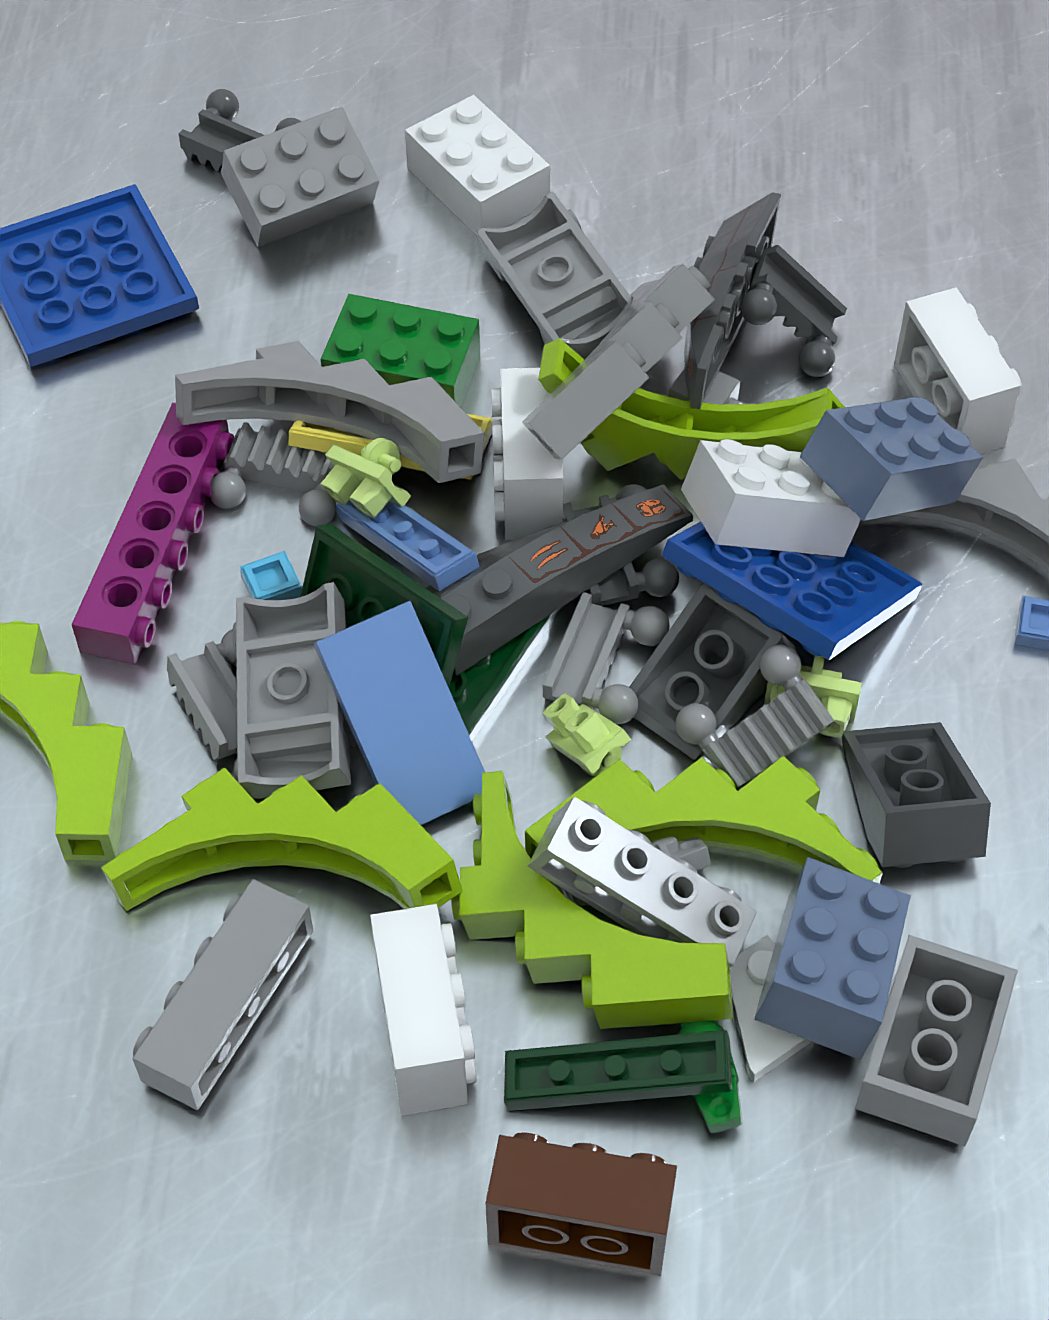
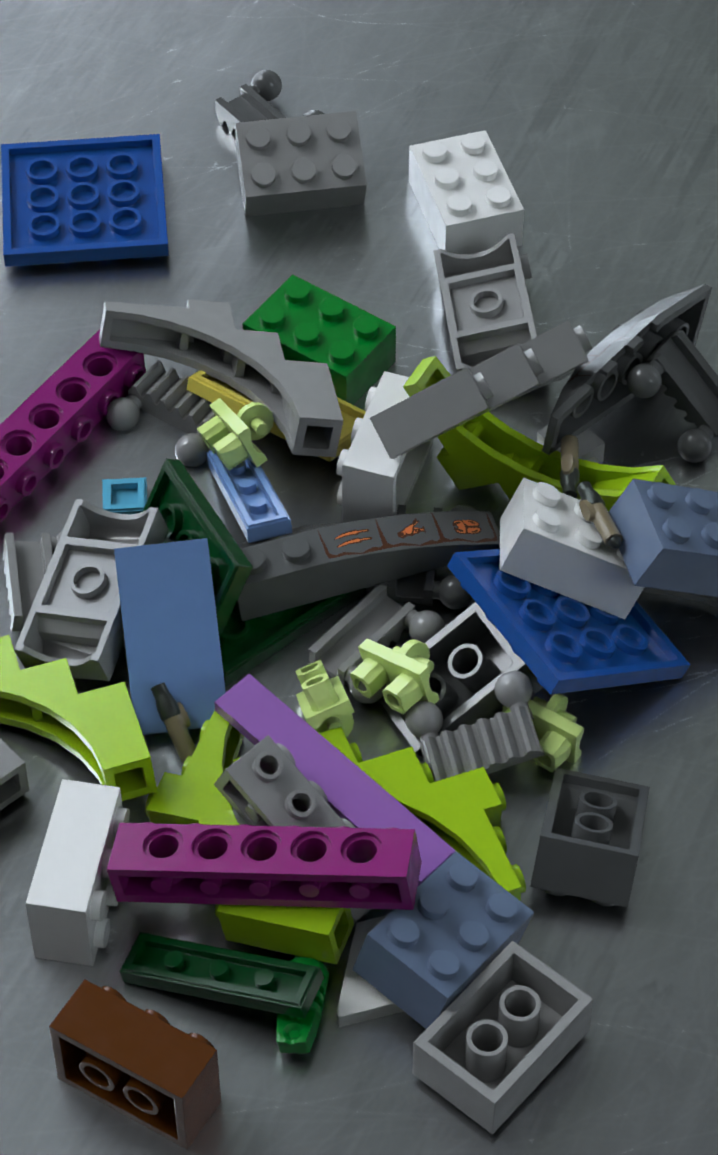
camera: 20 degrees right, 5 degrees down
none -> magenta brick [106,822,422,910]
none -> piece [151,682,196,764]
none -> medium lavender tile [214,674,456,886]
none -> yellowish green hips [350,638,440,715]
none -> piece [560,434,580,499]
none -> dark tan piece [577,481,623,549]

